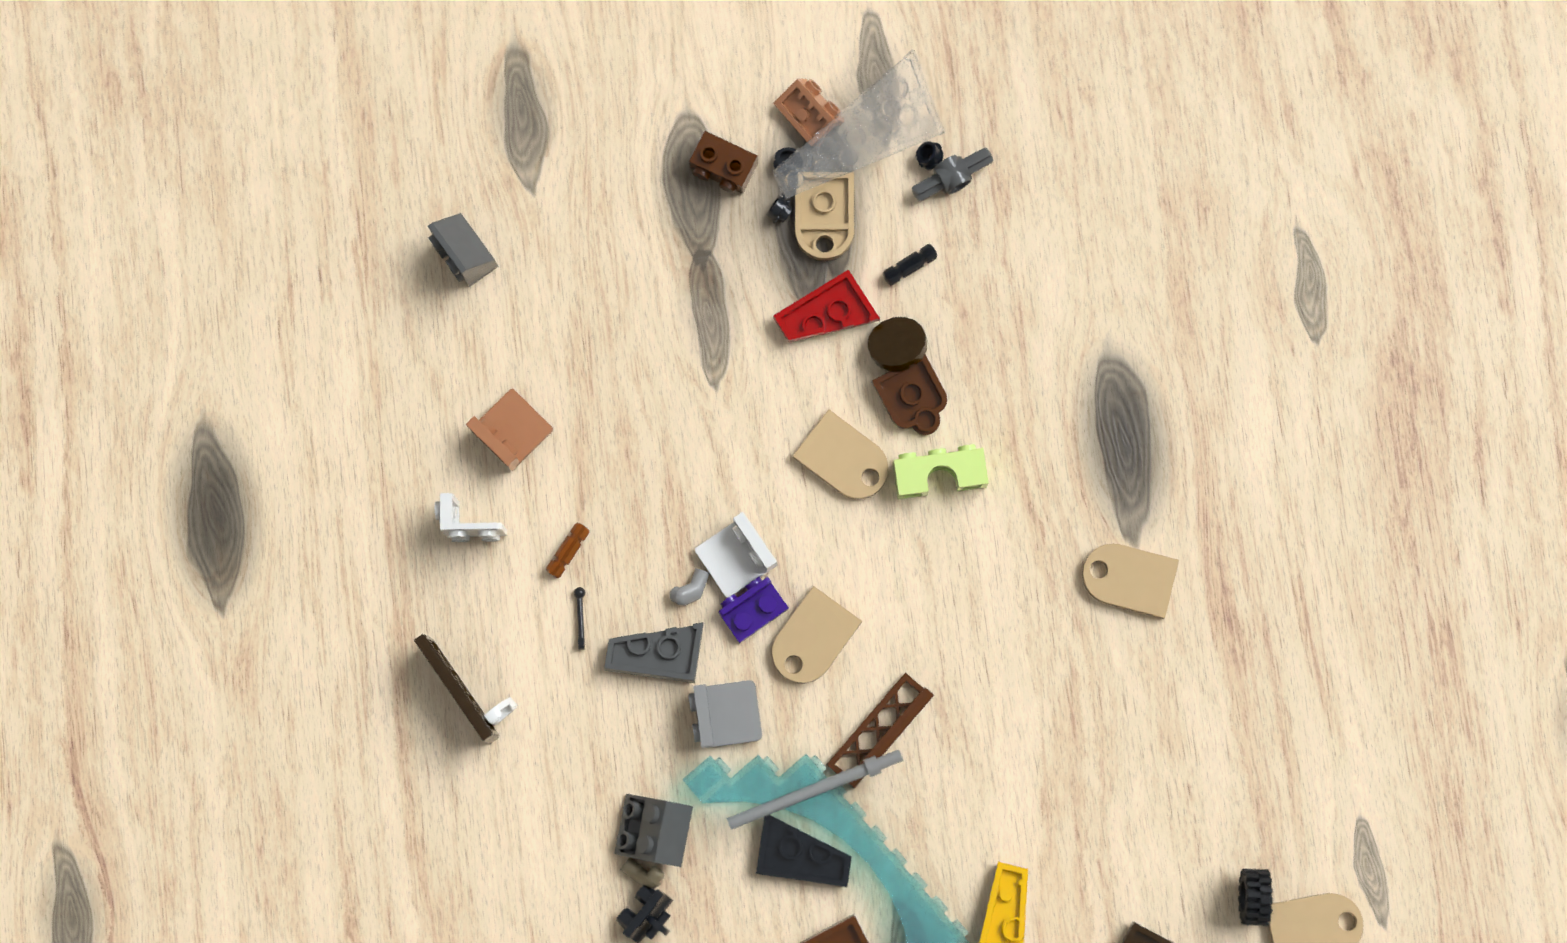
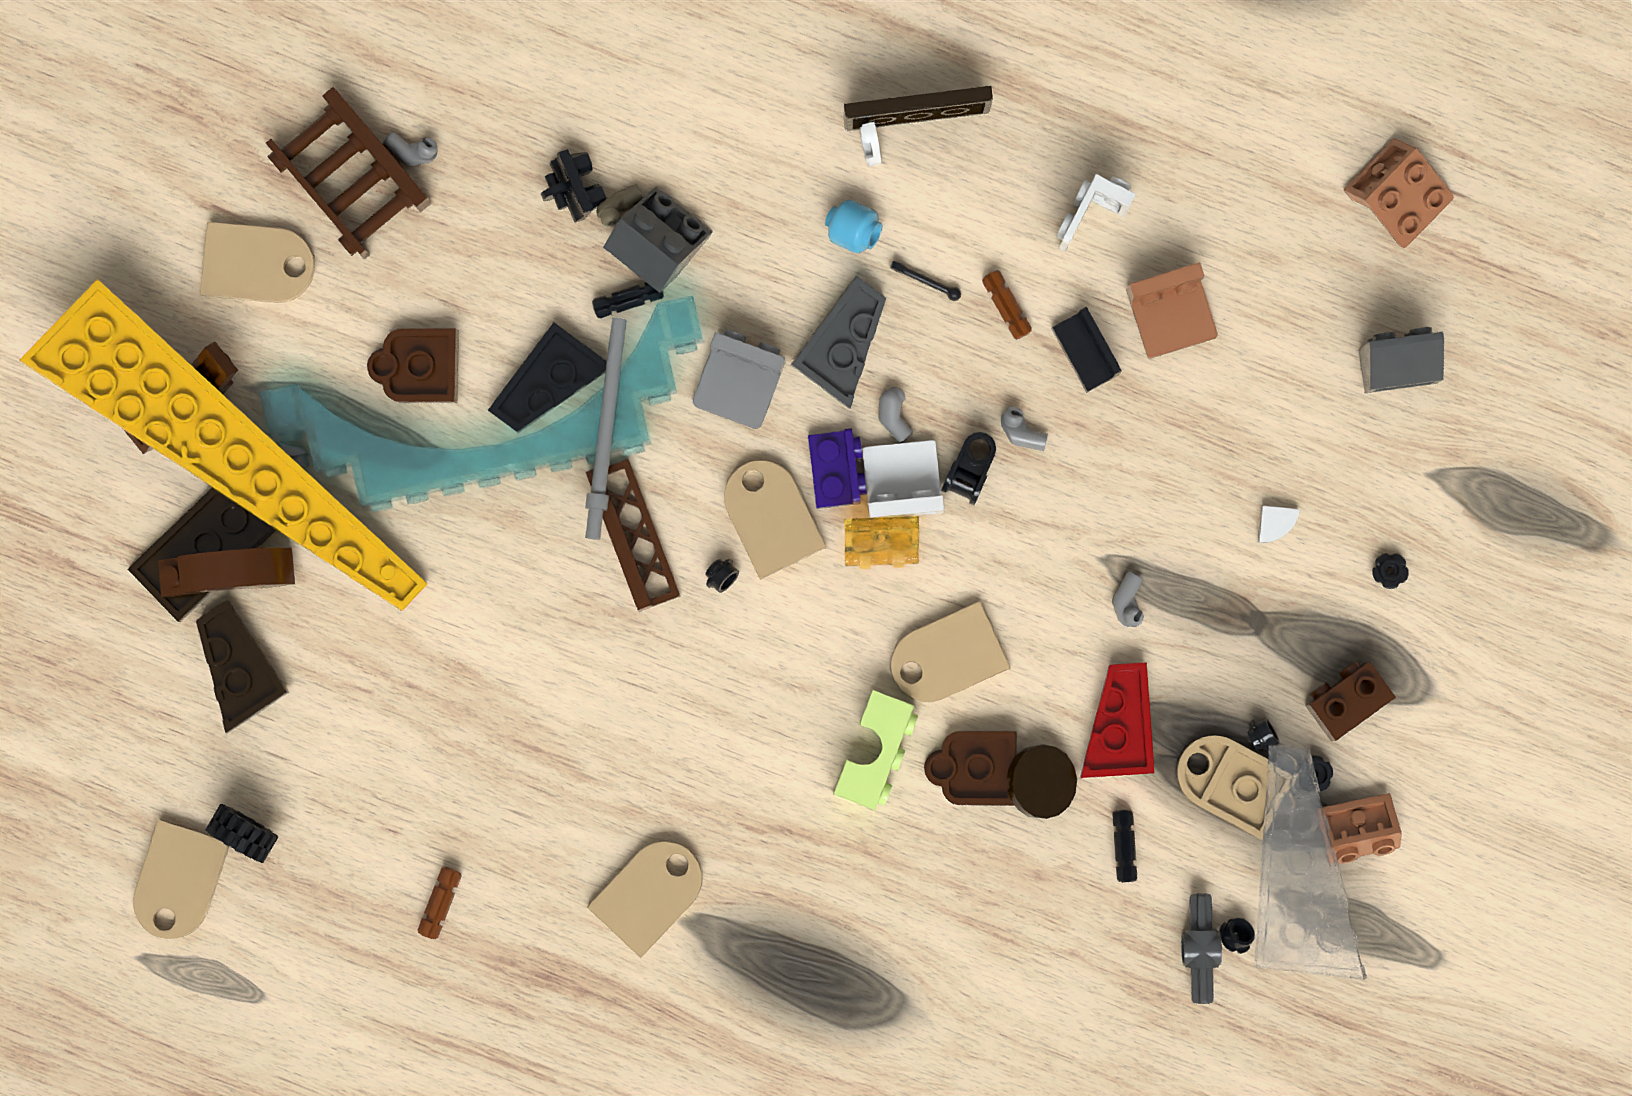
camera: 120 degrees right, 5 degrees up
none -> dark orange axle [418,867,462,939]
none -> black axle [592,282,664,318]
none -> black plate [705,559,739,593]
none -> medium azure head [825,199,882,253]
none -> clear yellow plate [844,516,919,569]
none -> black piece [941,432,996,505]
none -> light grey arm [1001,406,1048,451]
none -> black panel [1051,307,1122,393]
none -> light grey arm [1112,571,1144,627]
none -> white tile [1258,506,1300,543]
none -> nougat bracket [1343,138,1454,248]
none -> black plate [1372,553,1409,589]

